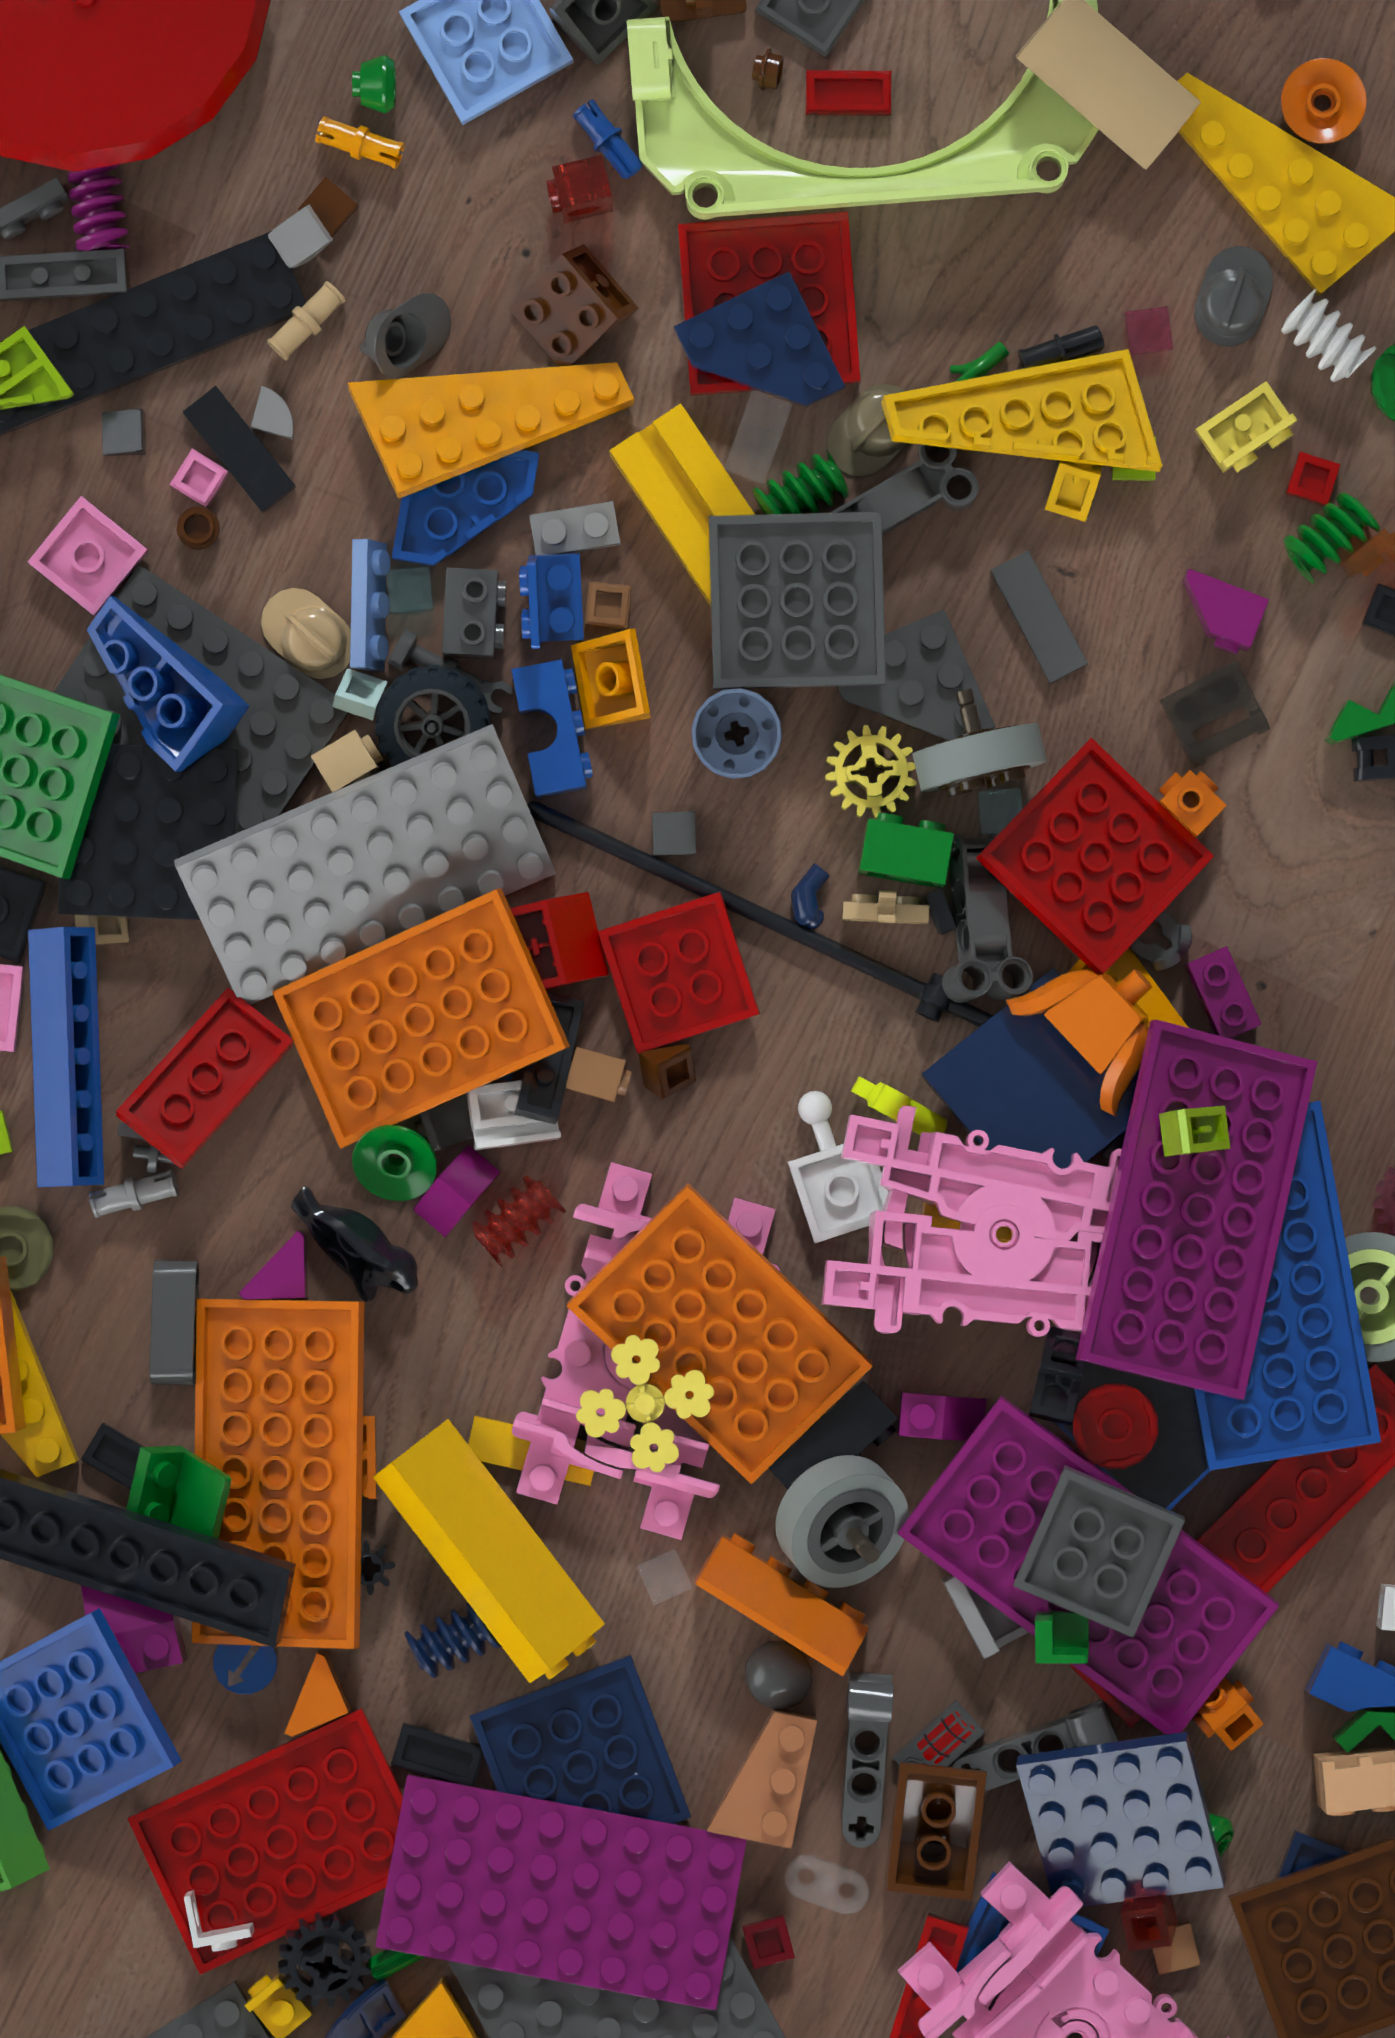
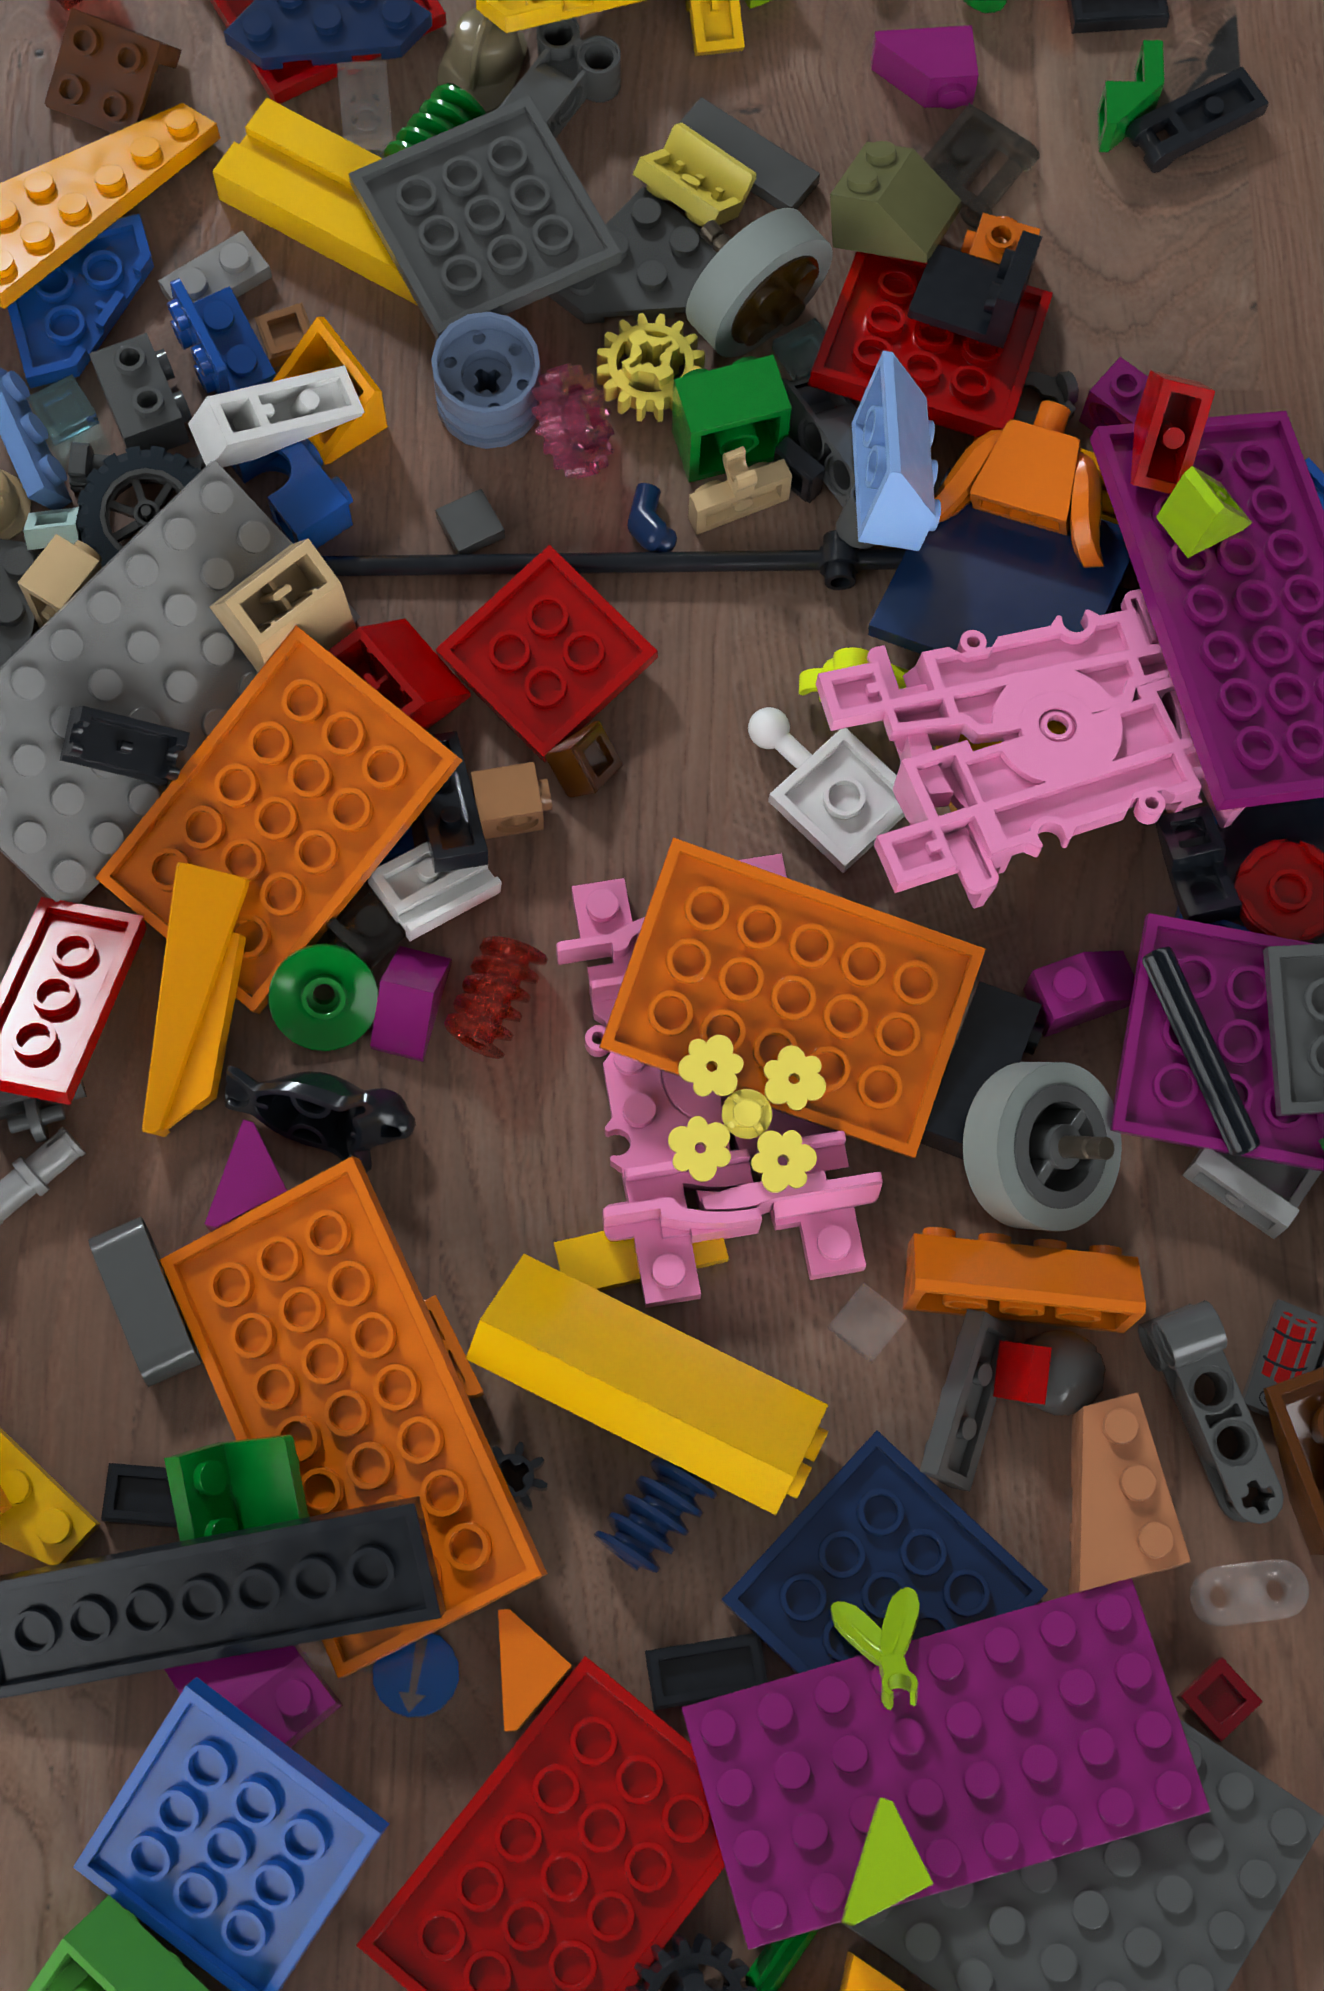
camera: 30 degrees left, 15 degrees down
none -> black hinge [59,706,190,786]
none -> light orange wedge [142,862,250,1137]
none -> white slope [188,365,365,468]
none -> tan slope [209,538,357,672]
none -> clear pink gear [532,363,615,479]
none -> light yellow bracket [632,123,757,227]
none -> olive slope [830,141,961,263]
none -> lime piece [831,1587,920,1710]
none -> lime slope [841,1797,933,1926]
none -> light blue slope [852,351,941,551]
none -> black bracket [907,230,1042,349]
none -> dark grey plate [920,1309,1016,1492]
none -> red tile [993,1340,1052,1405]
none -> red slope [1130,370,1215,494]
none -> black axle [1142,946,1260,1157]

